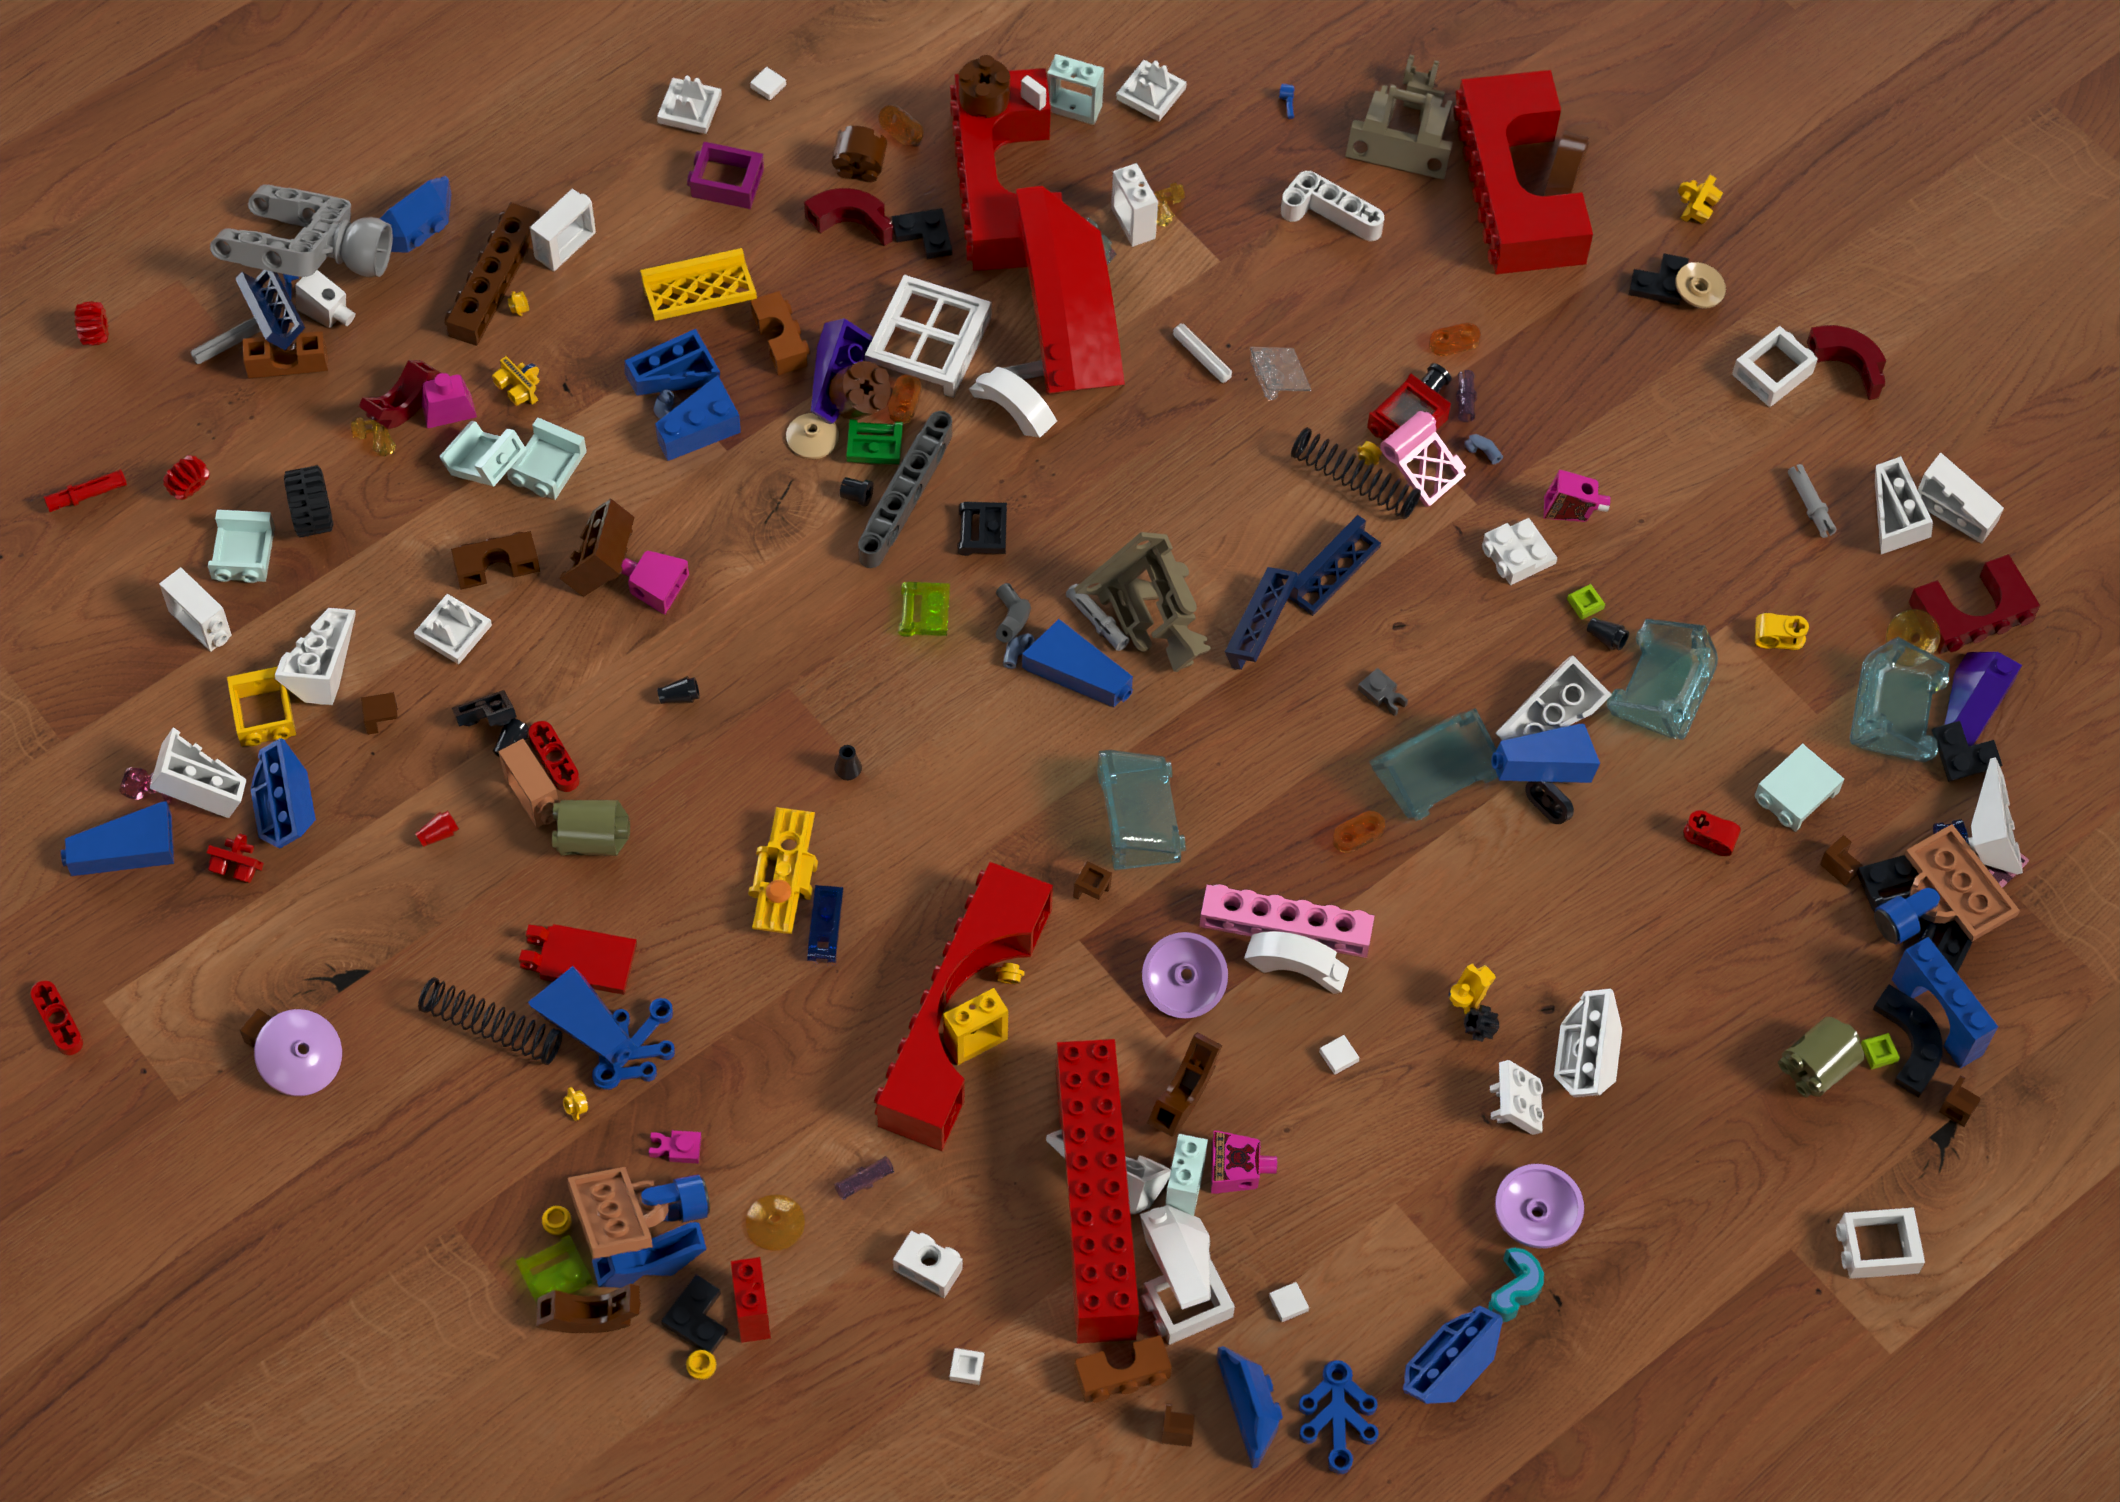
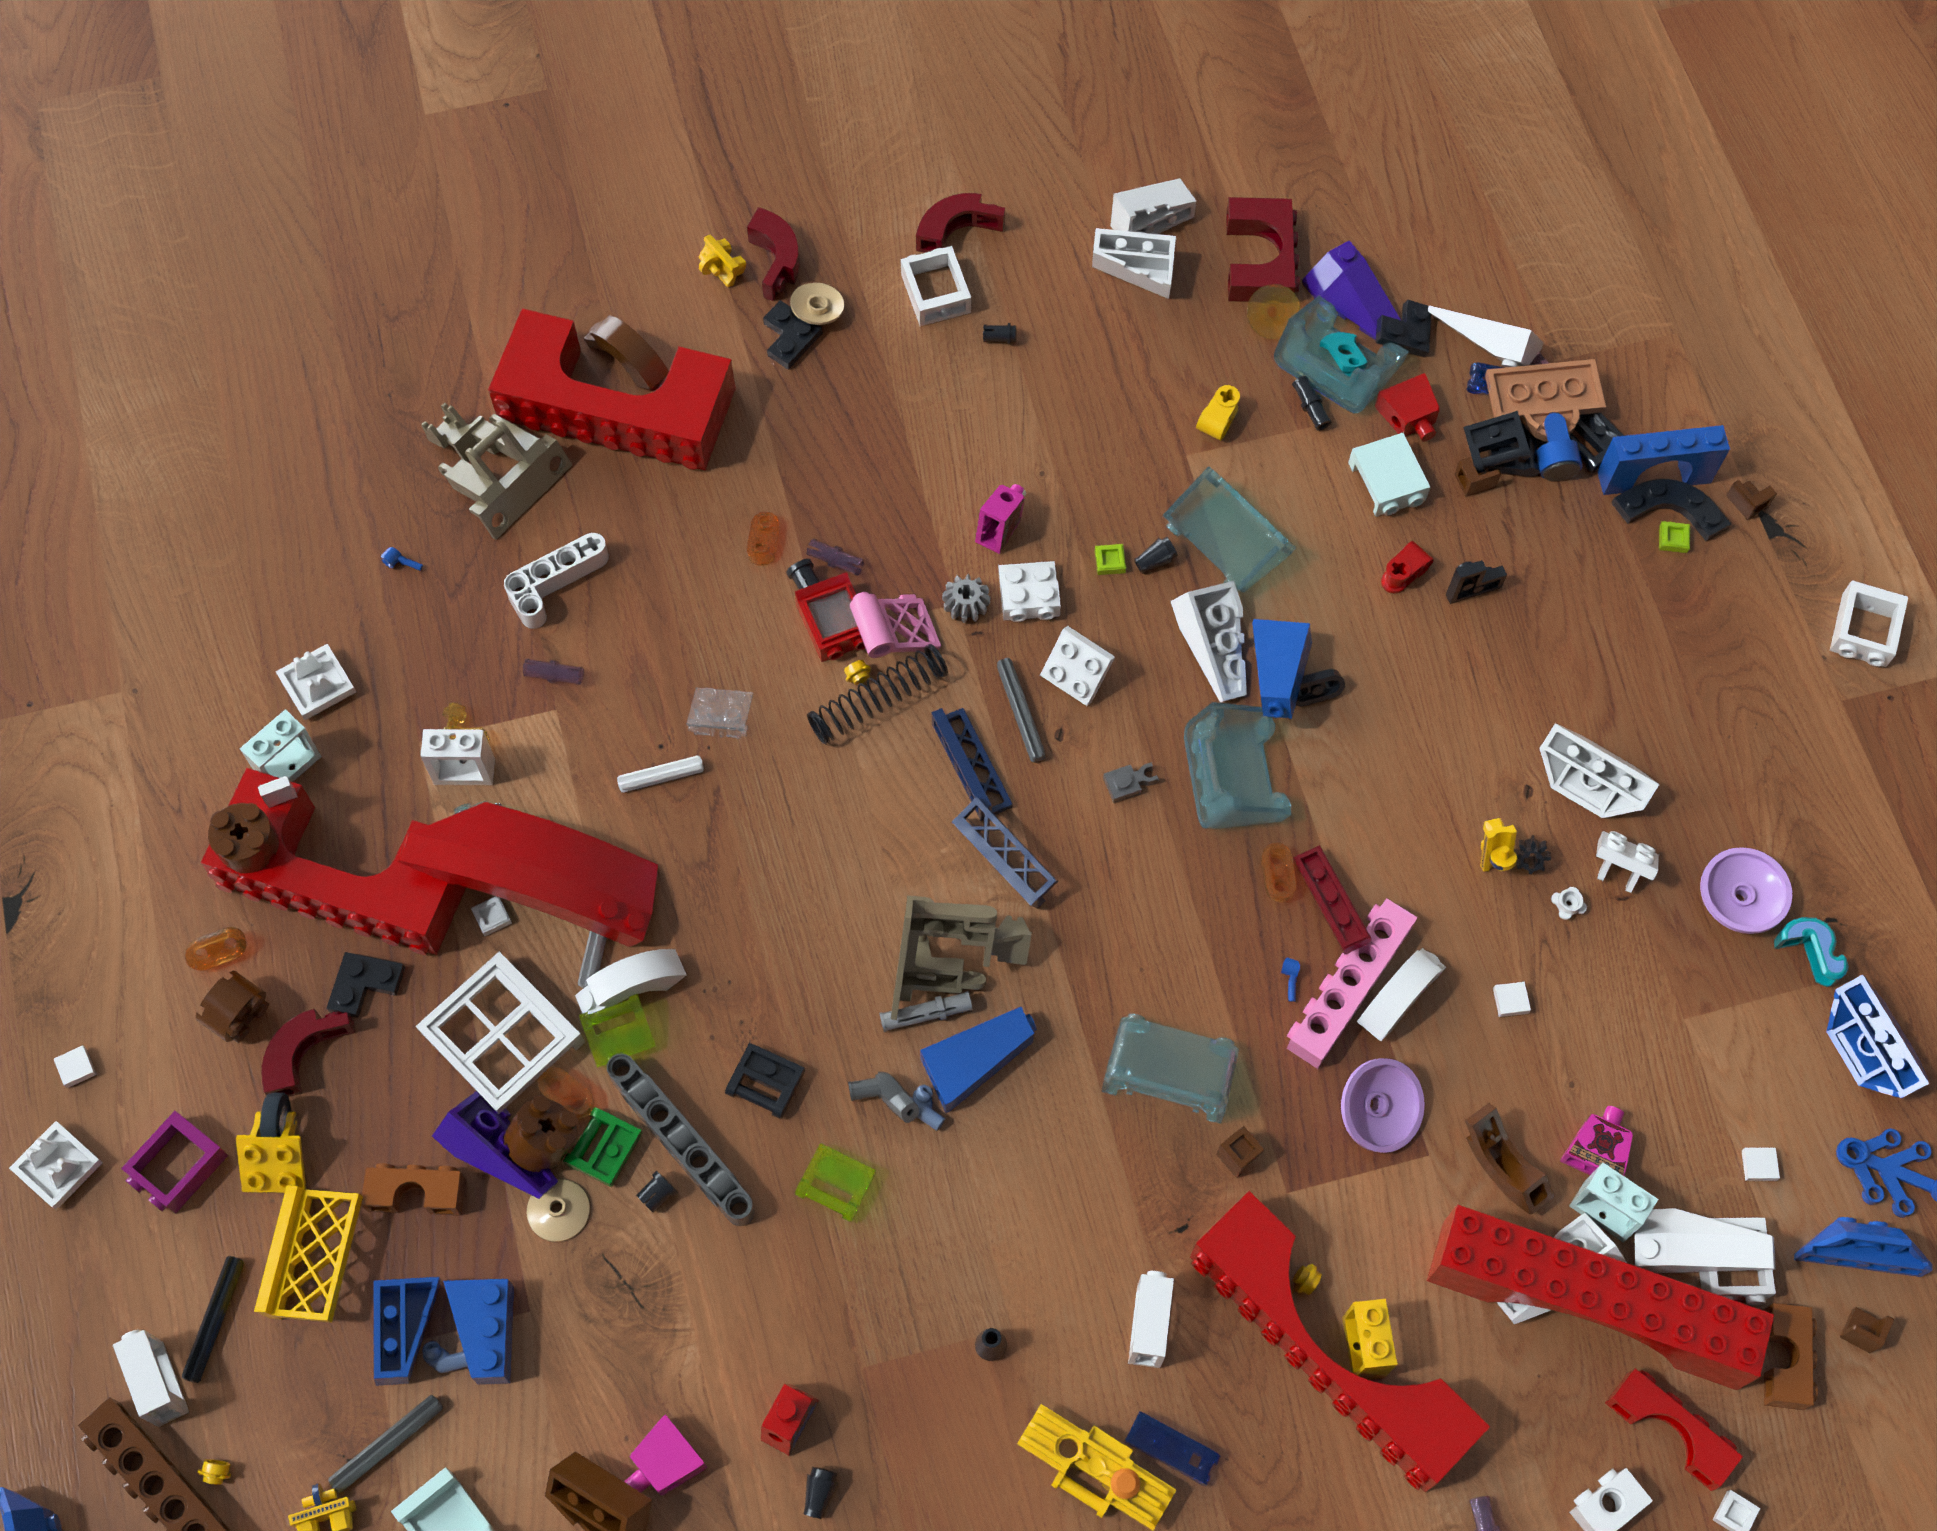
camera: 65 degrees left, 5 degrees up
sand blue arm [1464,434,1503,464] -> none
olive cylinder [1778,1017,1864,1098] -> none
light grey pin [1788,464,1837,538] -> none
none -> black axle [182,1256,244,1383]
none -> yellow plate [235,1093,306,1193]
none -> dark grey axle [328,1395,443,1493]
none -> white tile [471,896,512,936]
none -> clear purple pin [523,658,584,685]
none -> clear neon green plate [579,994,656,1068]
none -> dark red arch [747,207,800,301]
none -> red torso [761,1384,819,1456]
none -> light grey gear [942,573,990,623]
none -> black pin [983,323,1017,344]
none -> dark grey axle [997,658,1046,763]
none -> white plate [1040,626,1115,706]
none -> white window [1128,1271,1174,1368]
none -> blue hand [1281,958,1300,1002]
none -> black pin [1292,376,1332,431]
none -> dark red tile [1293,845,1372,955]
none -> teal piece [1319,332,1368,381]
none -> red torso [1375,373,1440,442]
none -> black plate [1446,560,1507,604]
none -> black plate [1463,411,1531,473]
none -> white plate [1551,887,1587,920]
none -> red arch [1605,1368,1743,1491]

